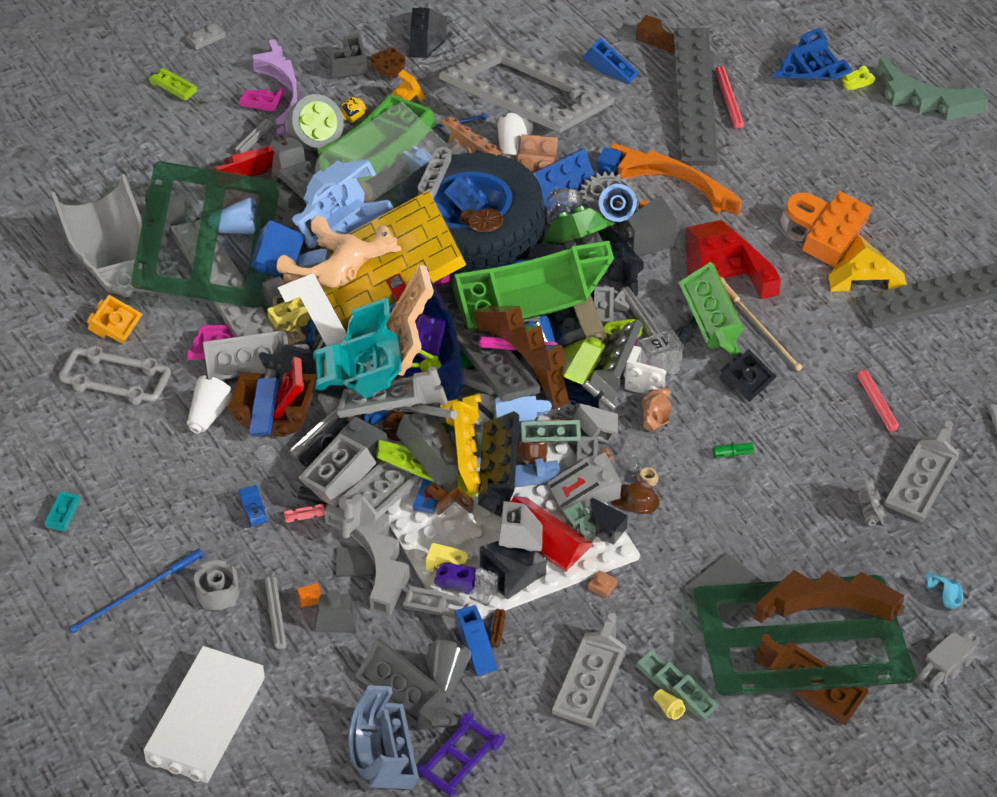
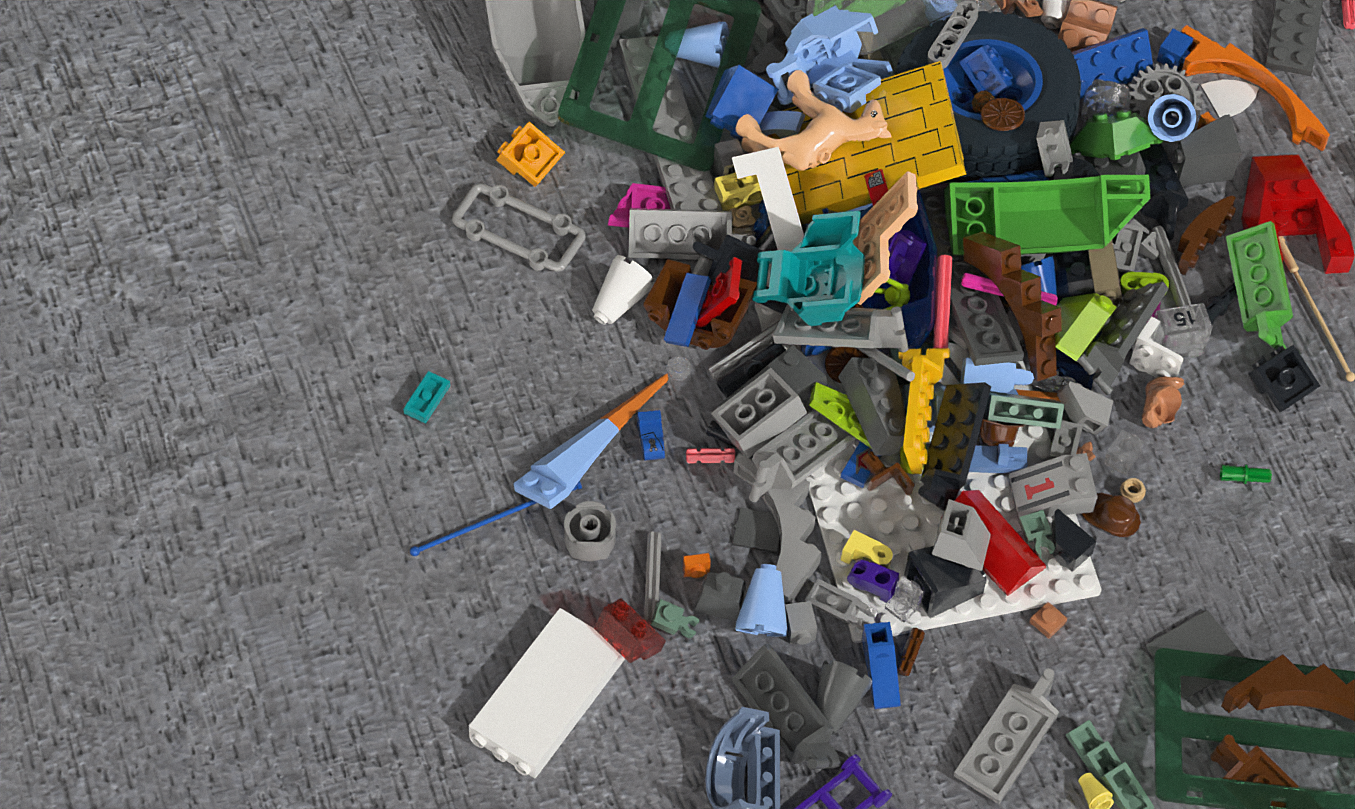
camera: 10 degrees right, 10 degrees up
none -> light blue plate [513,373,668,509]
none -> clear red piece [594,598,666,663]
none -> sand green plate [650,599,699,638]
none -> light blue cone [735,564,787,637]
none -> light grey brick [785,601,817,645]
none -> light blue plate [813,64,881,113]
none -> coral axle [933,255,952,348]
none -> light grey hinge [1036,120,1073,177]
none -> reddish brown slope [1177,195,1237,275]
none -> white sticker [1201,79,1259,117]

